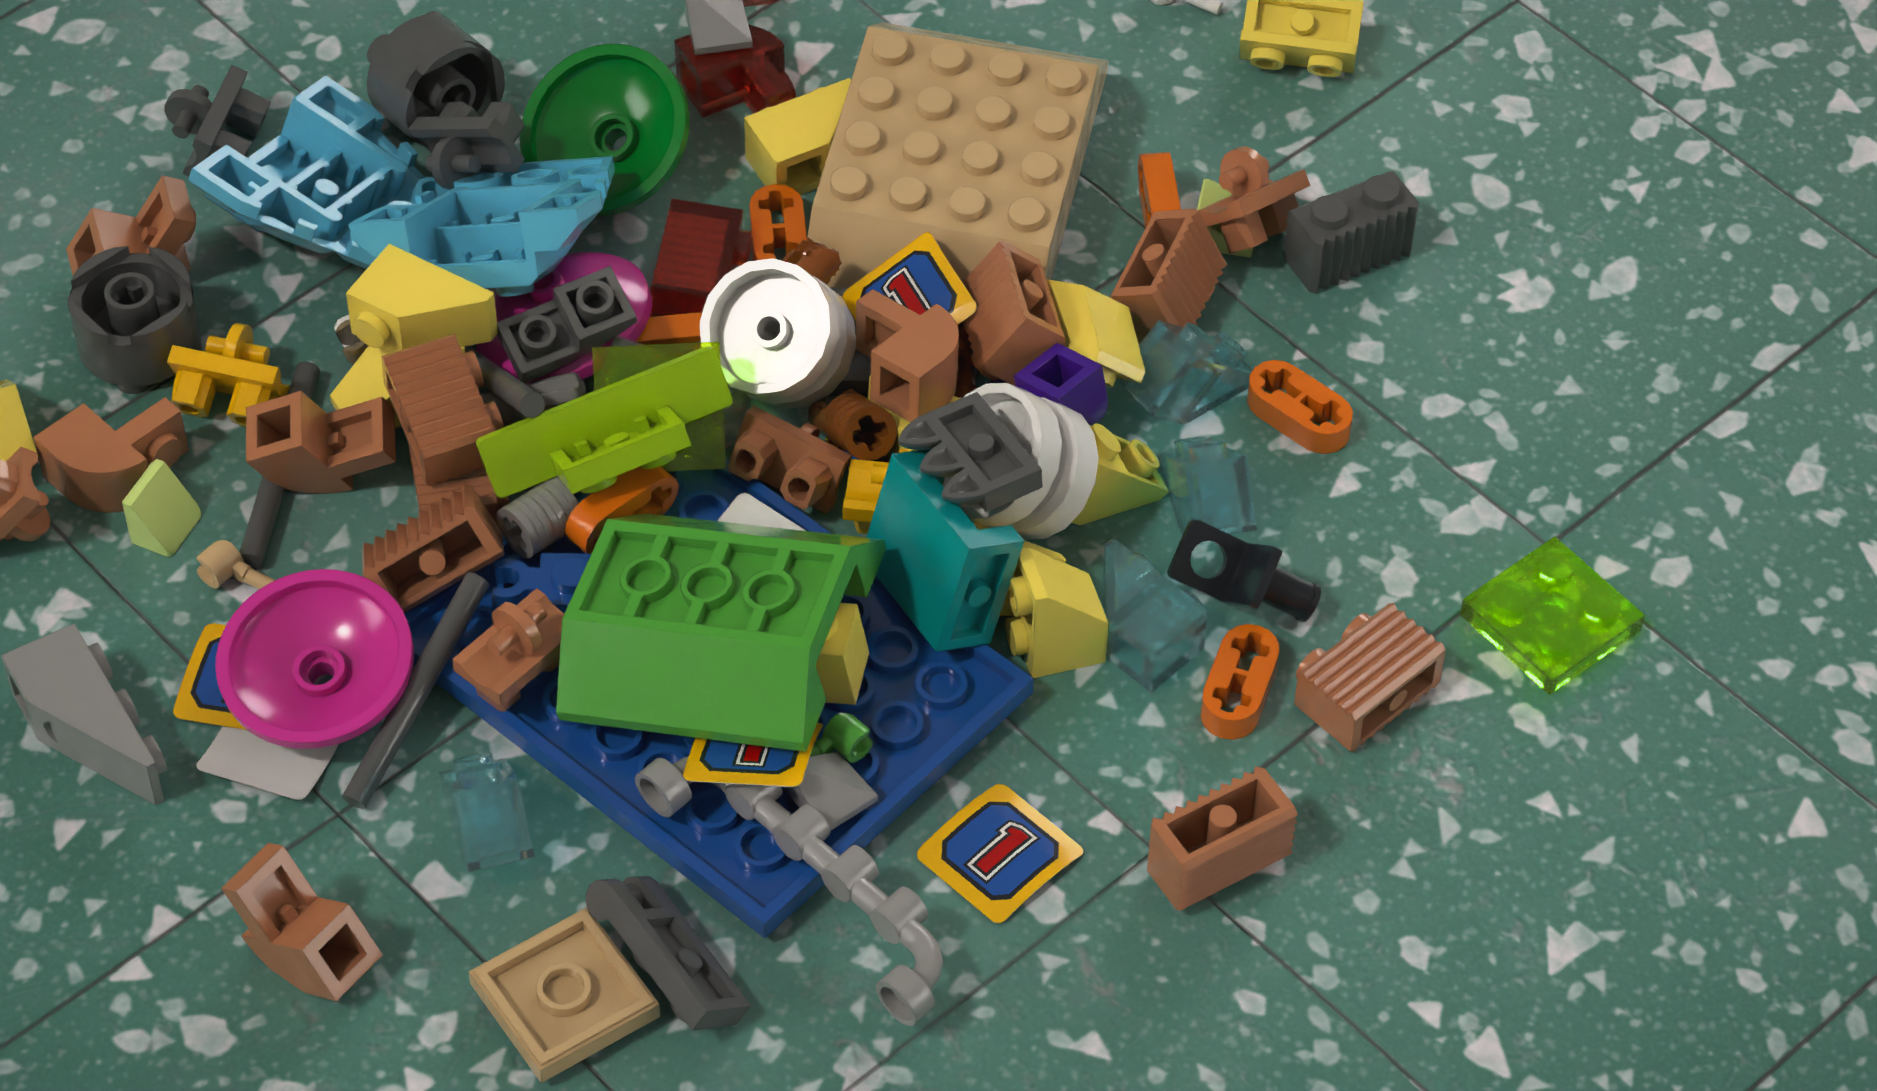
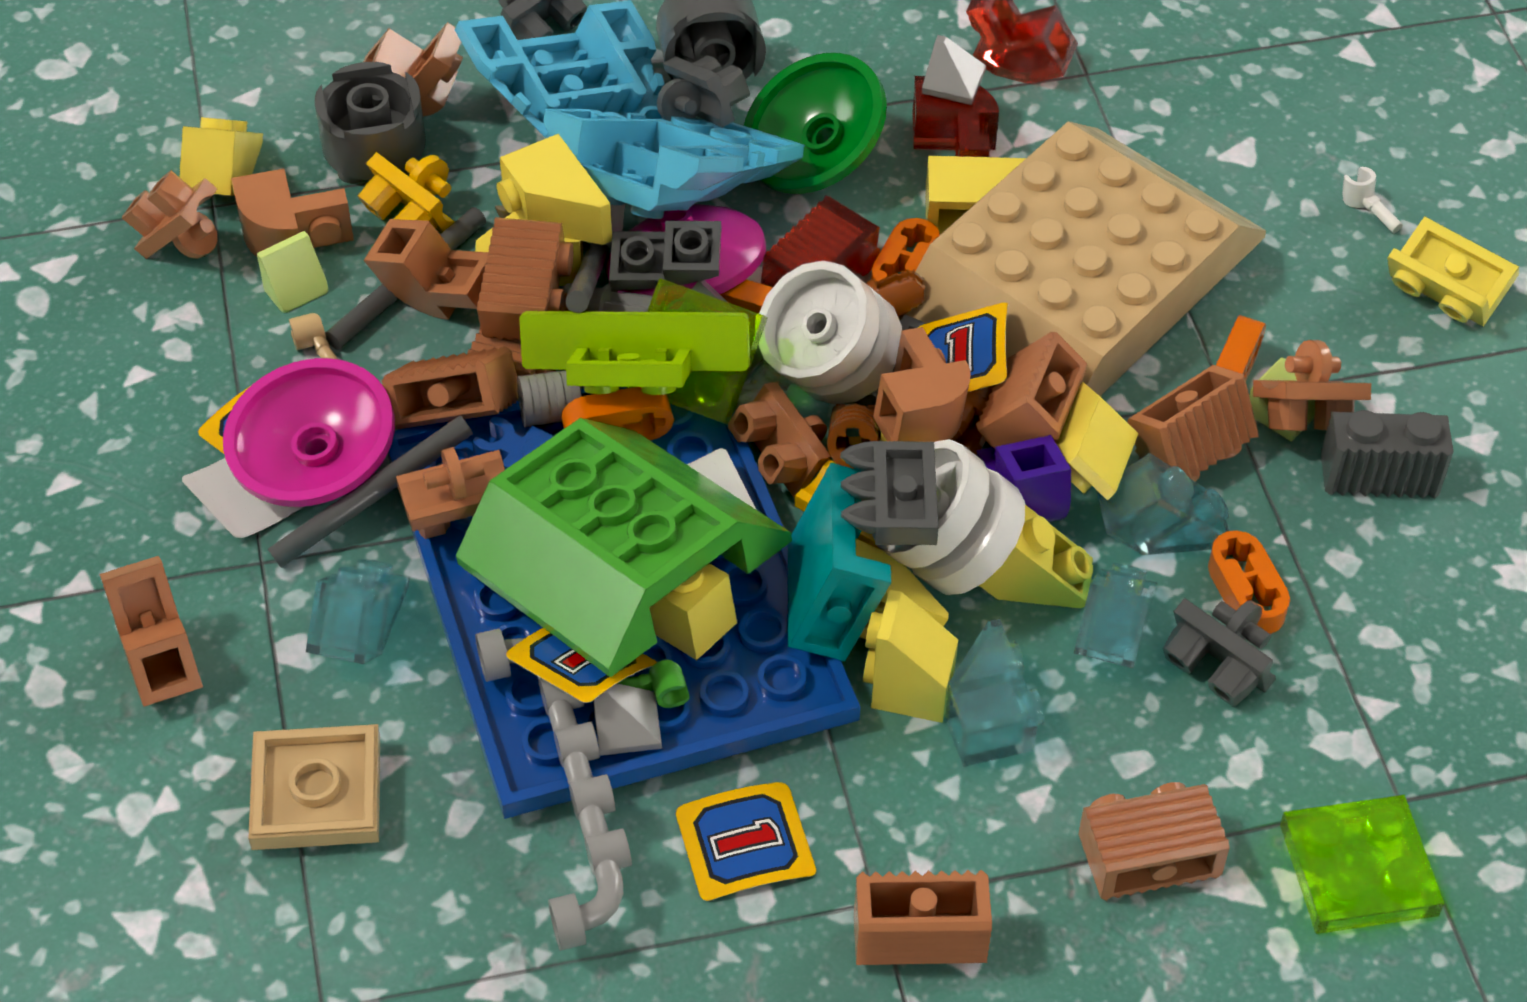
camera: 30 degrees right, 0 degrees up
light grey slope [1,623,167,805] -> none
dark grey plate [585,875,751,1031] -> none
black bracket [1167,519,1321,622] -> none
orange beam [1200,624,1279,740] -> none
none -> dark grey hips [1163,598,1276,707]

